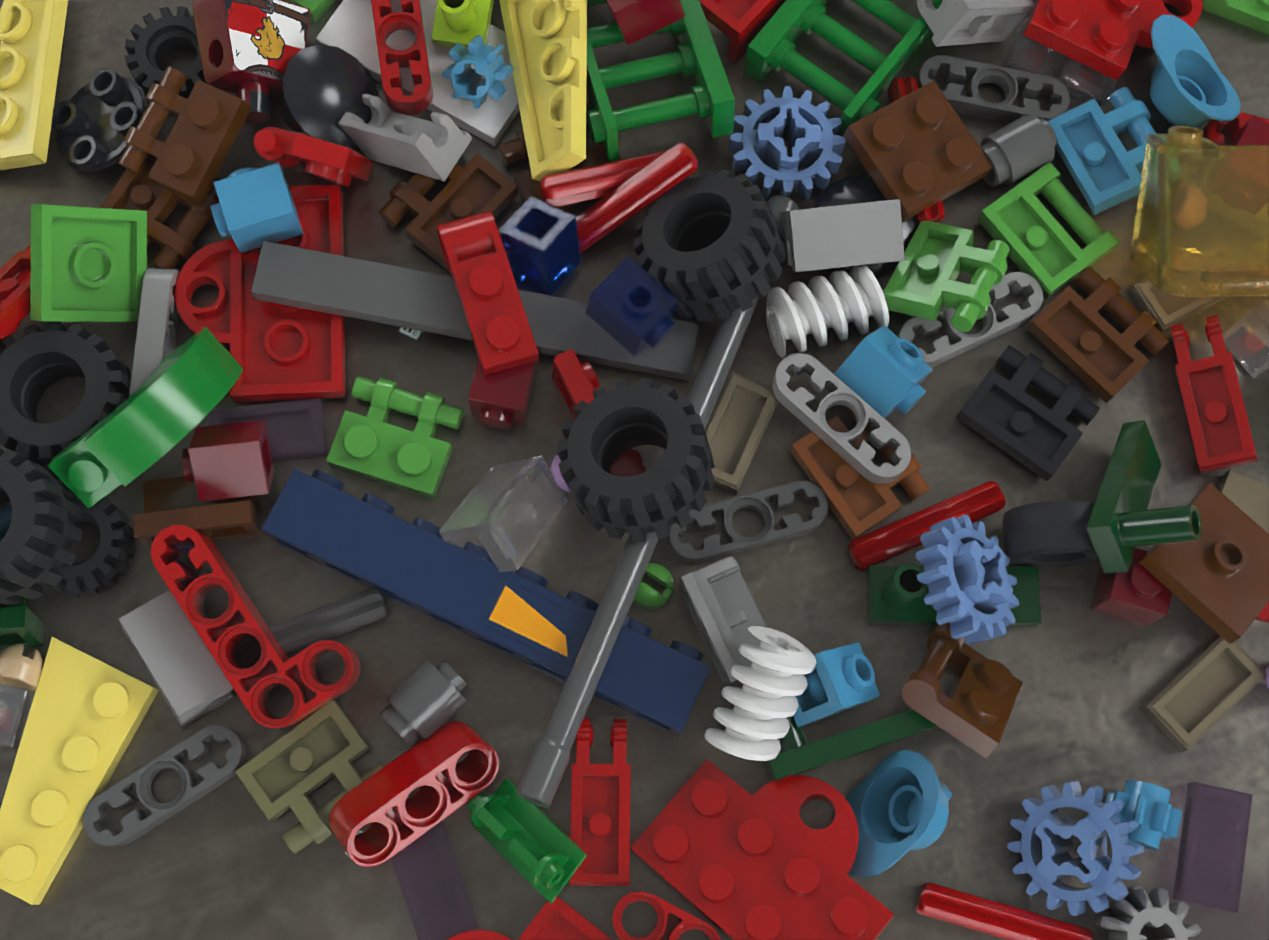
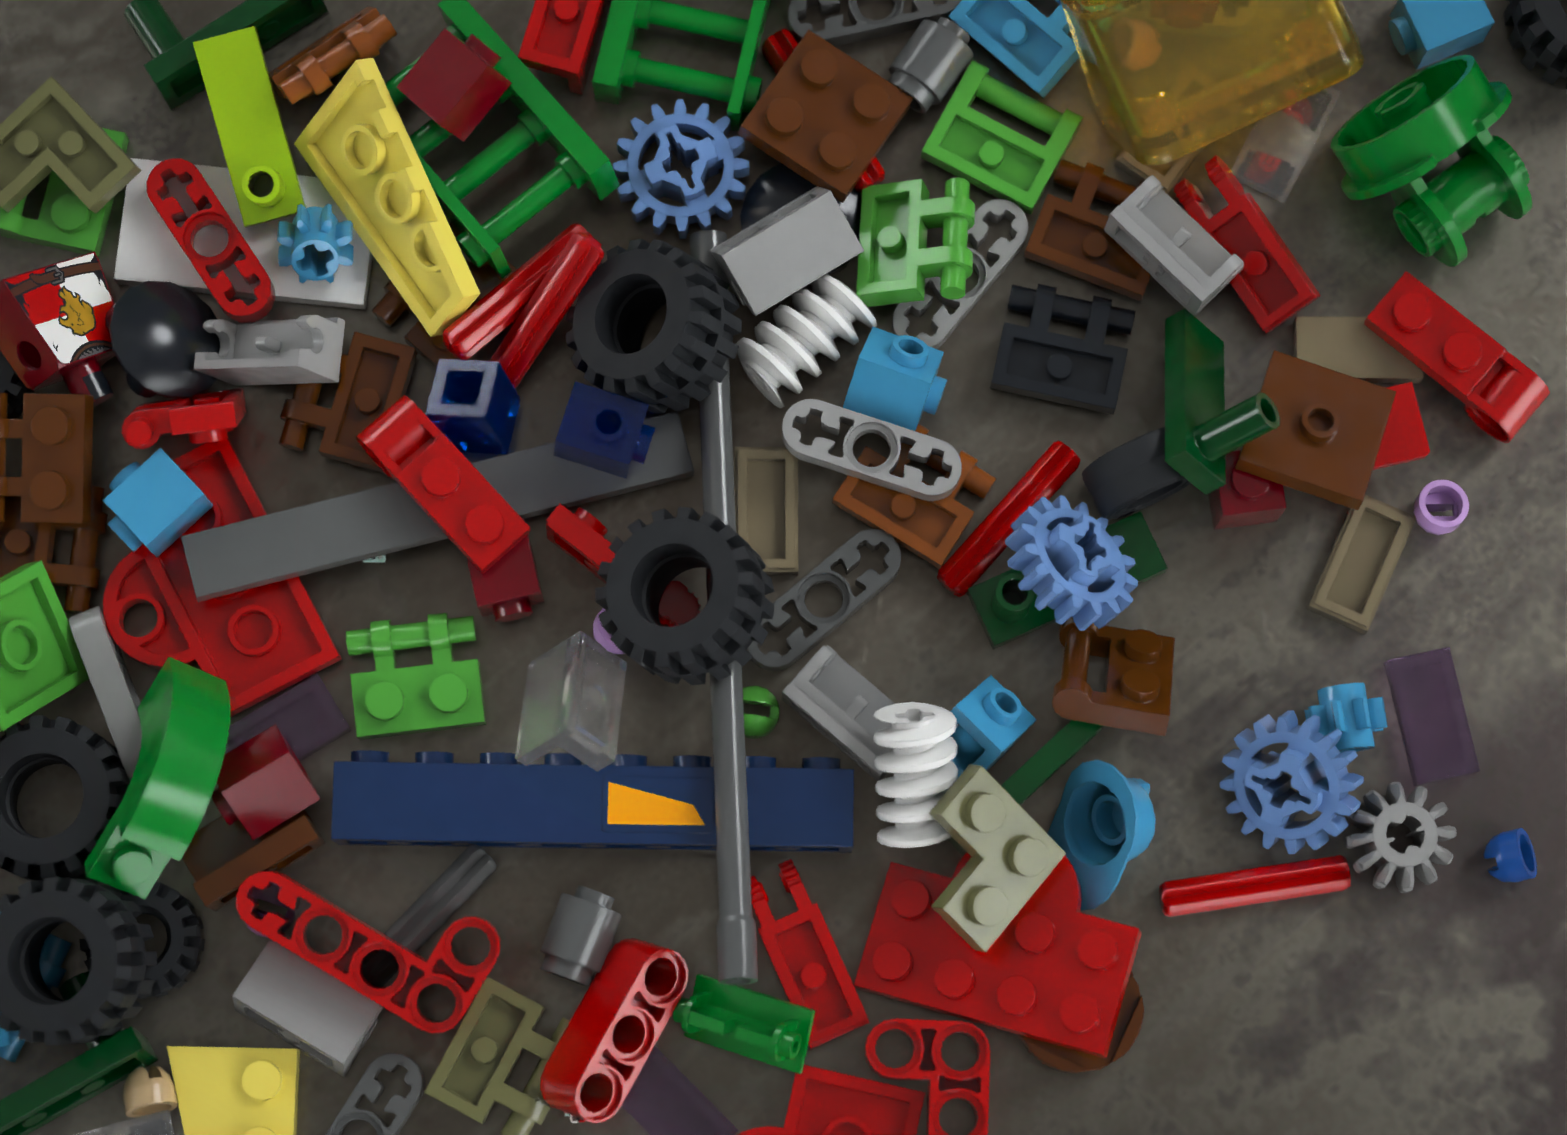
camera: 20 degrees left, 5 degrees up
none -> plate [929,764,1066,952]
none -> light grey hinge [1104,175,1245,317]

